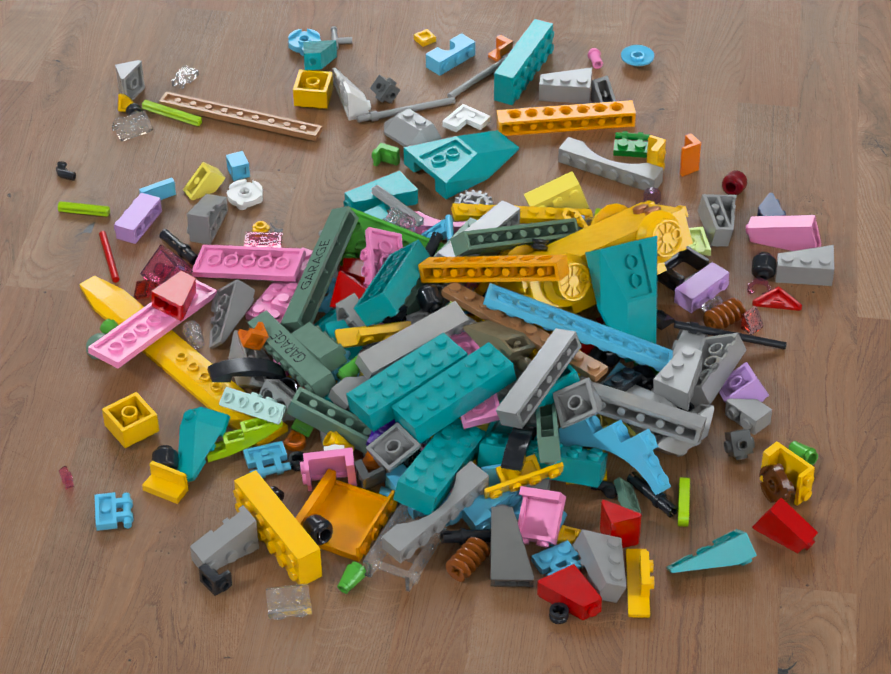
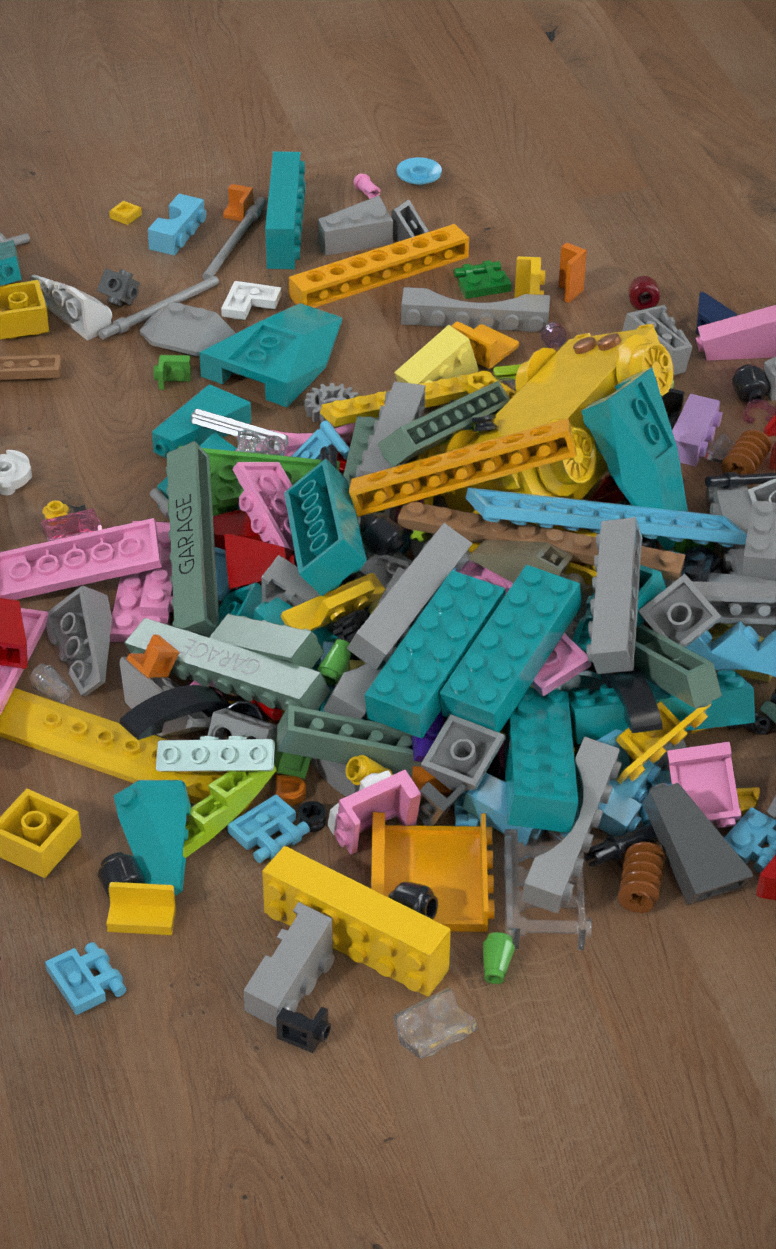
camera: 25 degrees left, 0 degrees up
none -> light orange bracket [451,321,519,369]

